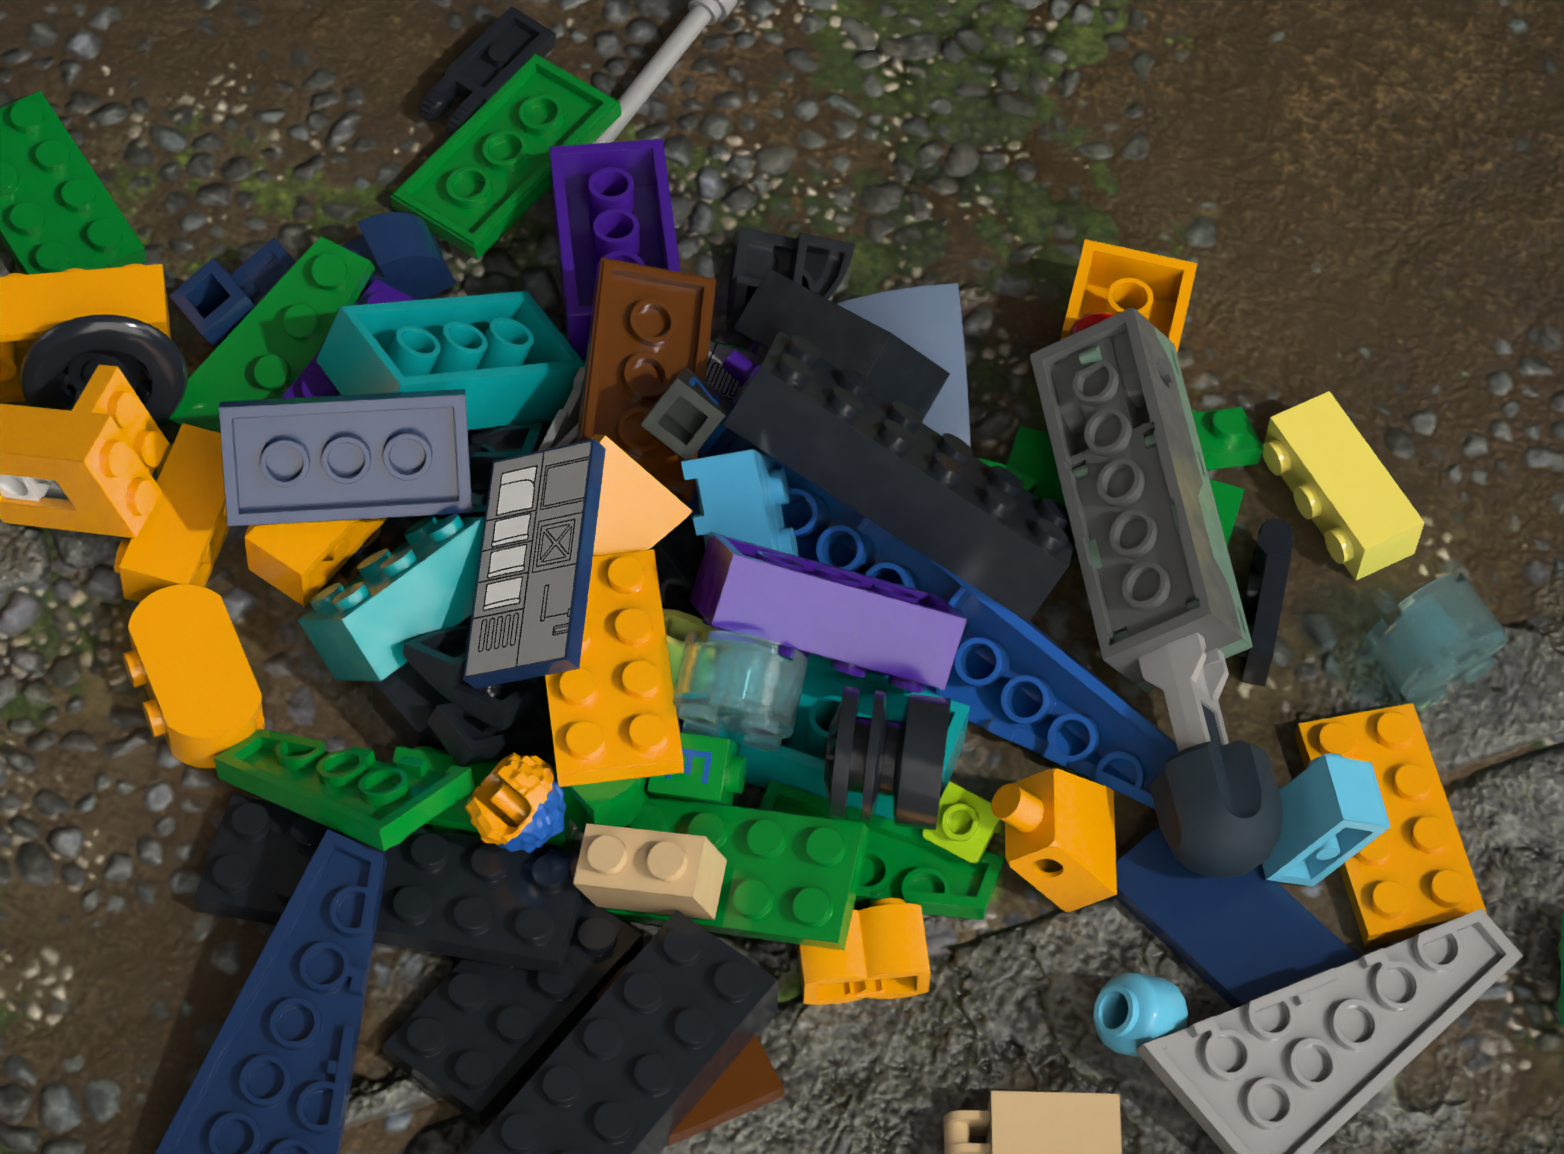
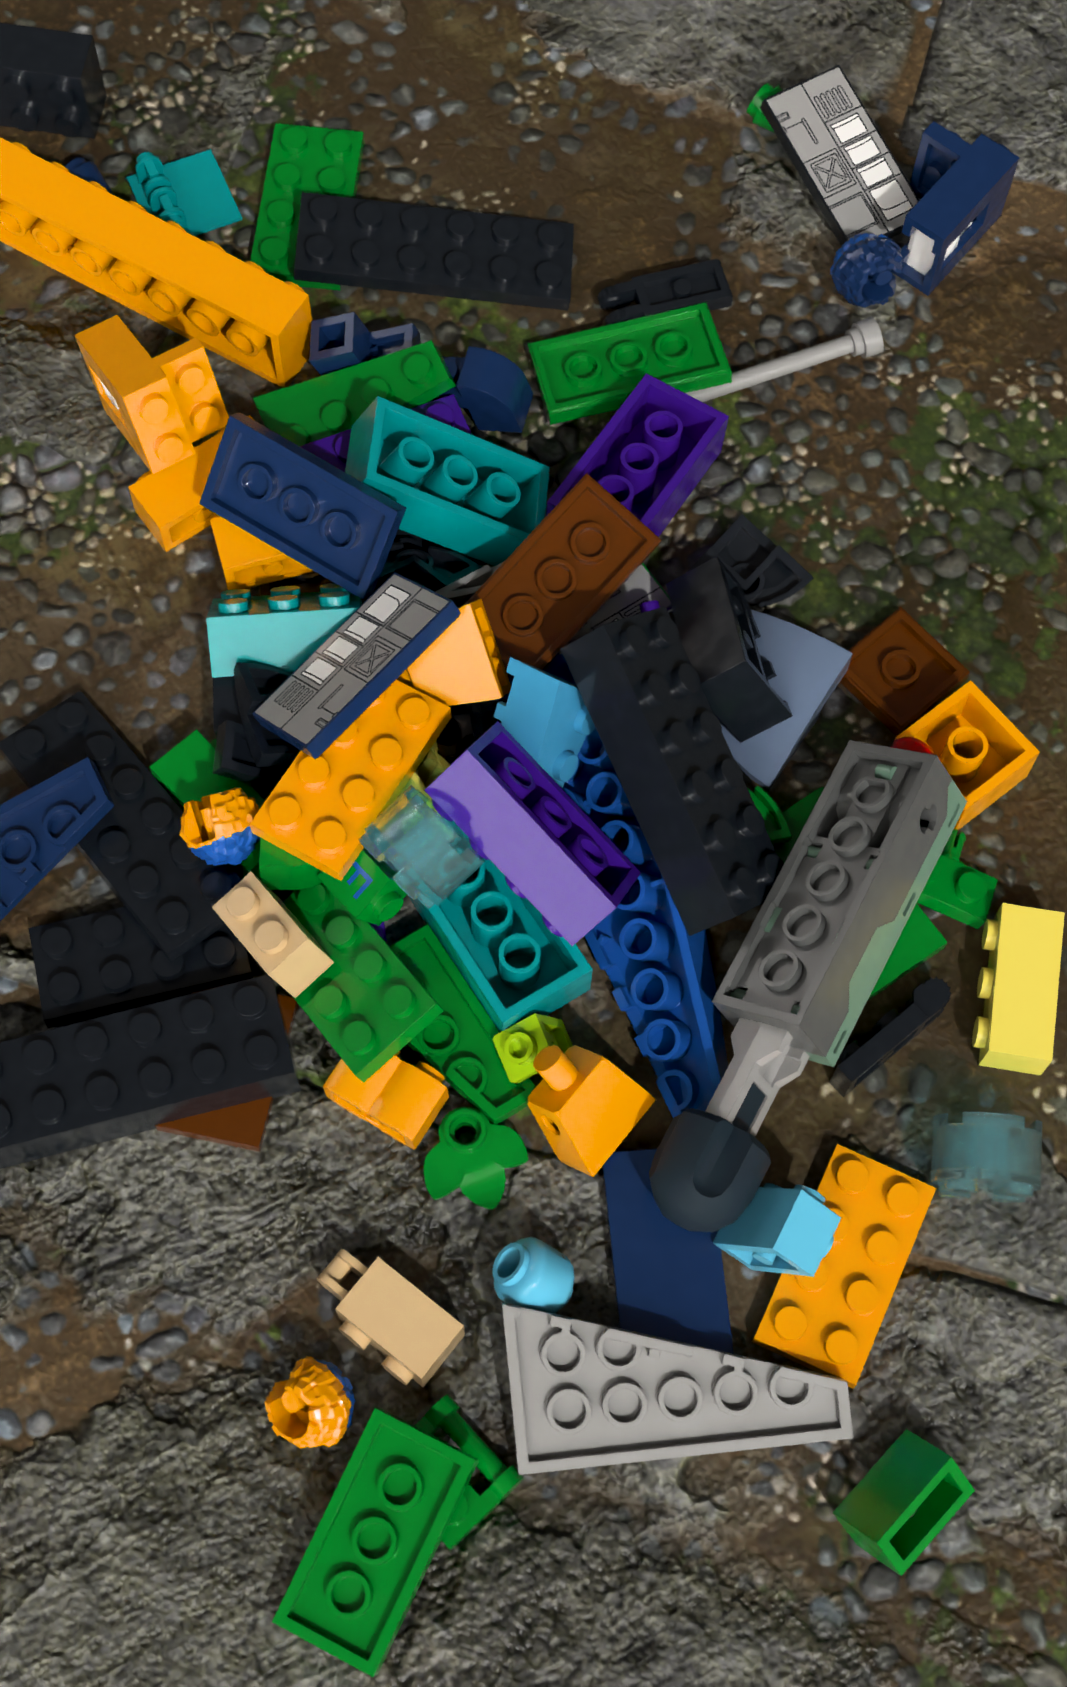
camera: 40 degrees right, 10 degrees up
black wheel [20,315,188,426] -> none
light orange brick [123,584,265,768] -> none
green wing [214,729,475,851] -> none
pearl dark grey brick [641,366,733,461] -> none
black wheel [824,686,951,831] -> none
none -> black plate [294,192,574,311]
none -> green plate [424,1107,528,1209]
none -> reddish brown tile [840,607,970,737]

